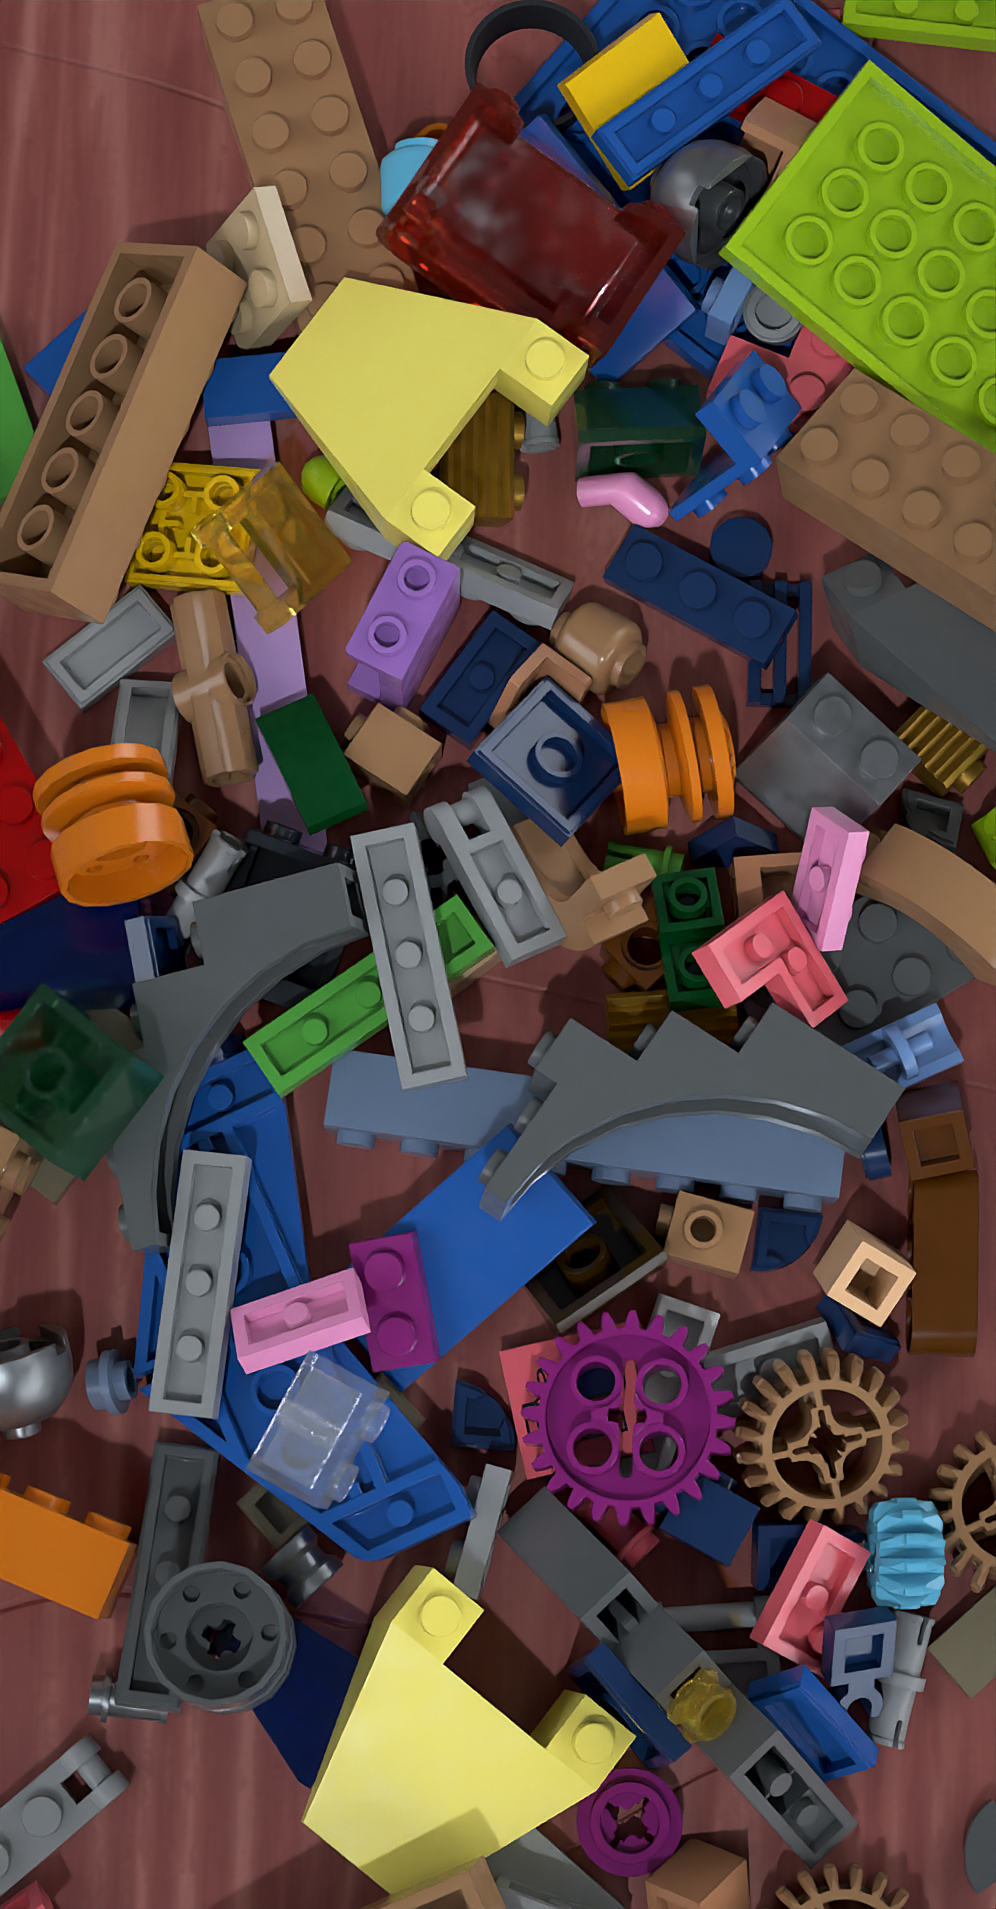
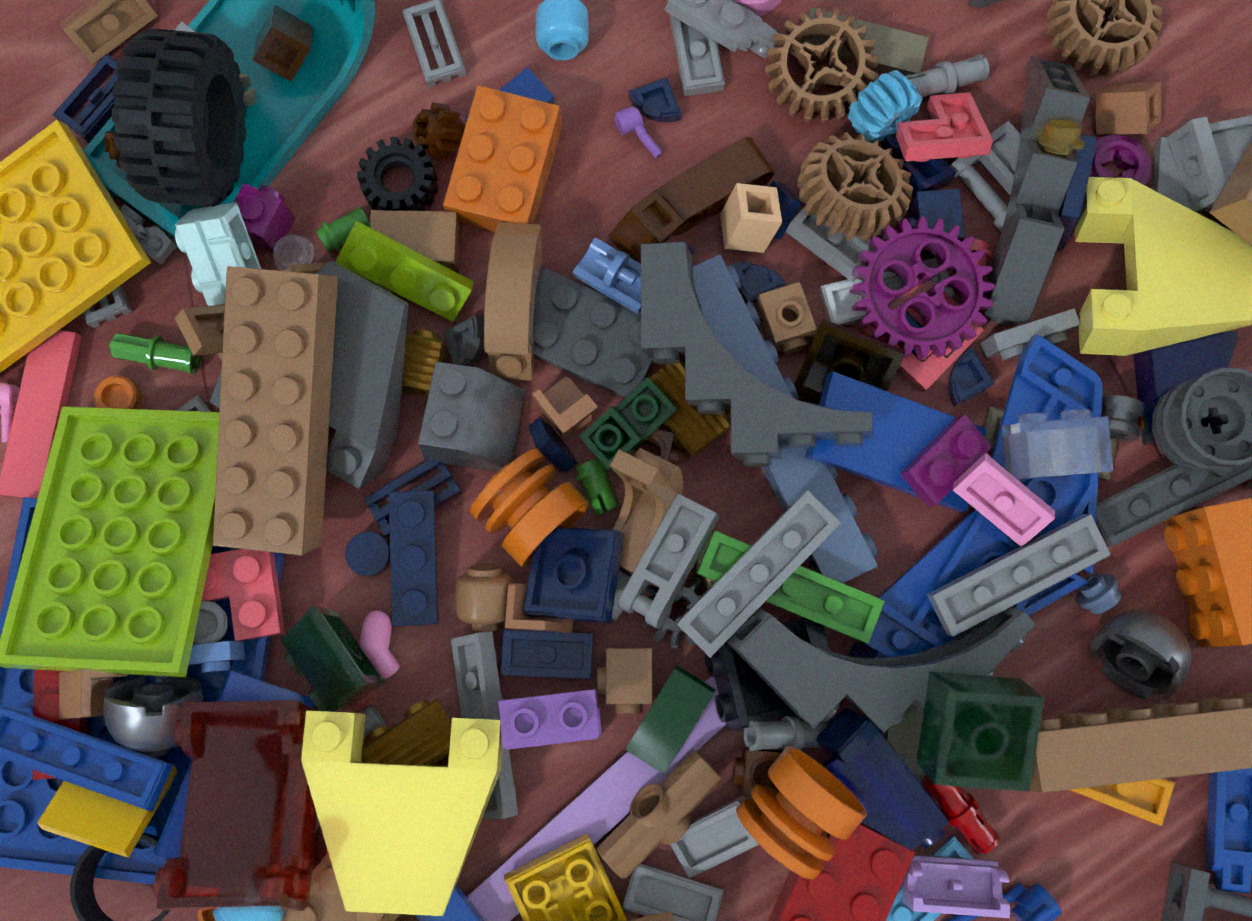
camera: 120 degrees left, 0 degrees up
clear yellow plate [190,462,353,634] -> none
lime hinge [301,455,346,511] -> none
blue bracket [668,350,802,522] -> none
coral plate [692,890,849,1028] -> none
blue tile [746,1664,879,1782] -> none
bright pink plate [791,807,870,951] -> none
dark blue plate [821,1606,897,1718] -> none

